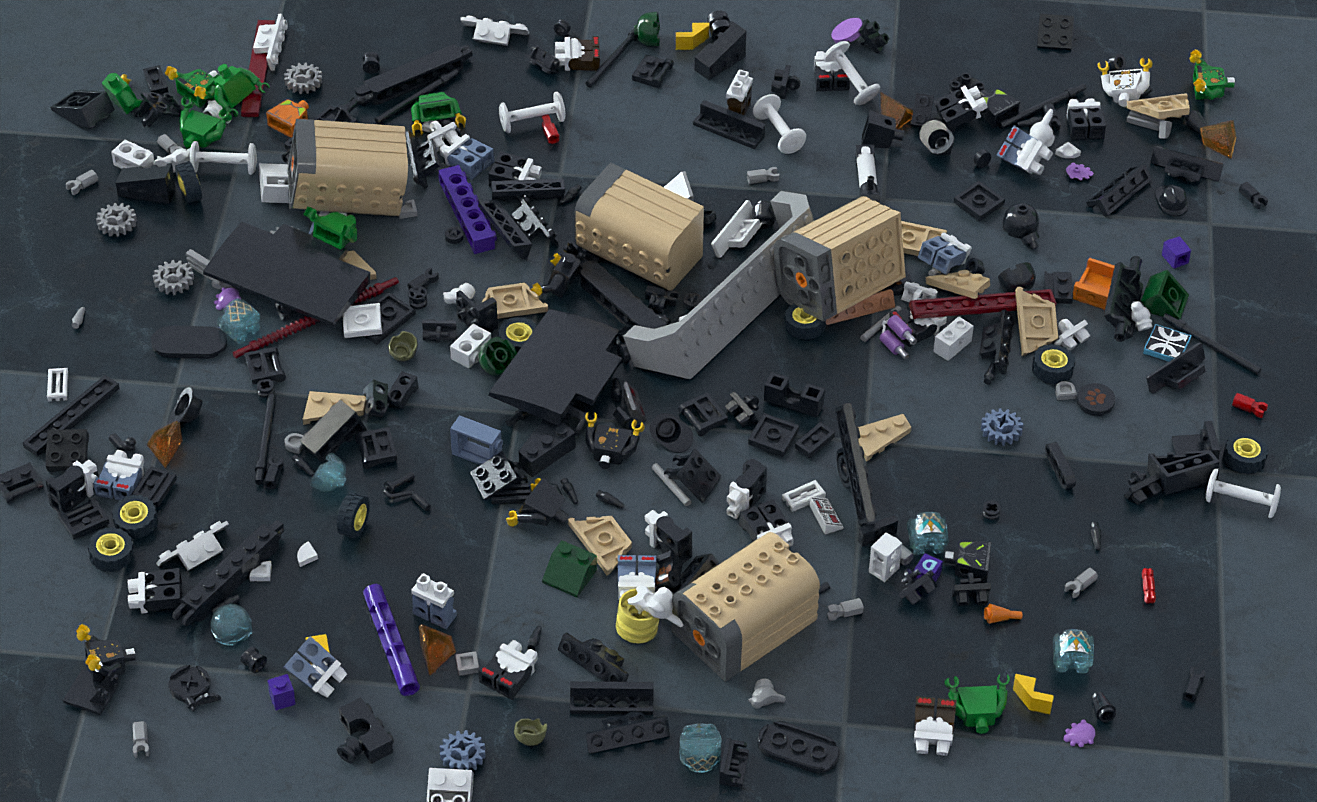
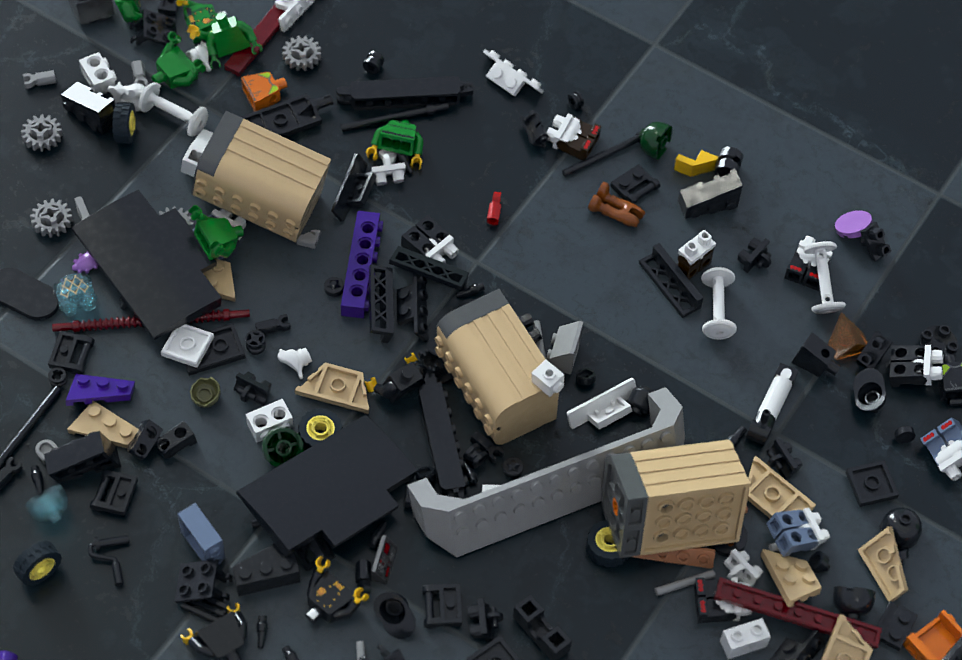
camera: 25 degrees right, 10 degrees up
sand blue hips [439,134,494,180] -> none
black bracket [456,290,498,332] -> none
white hose [499,92,565,133] -> none
light grey bar [747,167,779,184] -> none
medium lavender piece [879,315,917,360] -> none
none -> dark purple wing [66,374,135,406]
none -> white brick [532,359,564,397]
none -> dark orange piece [588,182,645,227]
none -> black hips [767,438,803,480]
none -> tan wing [858,526,908,602]

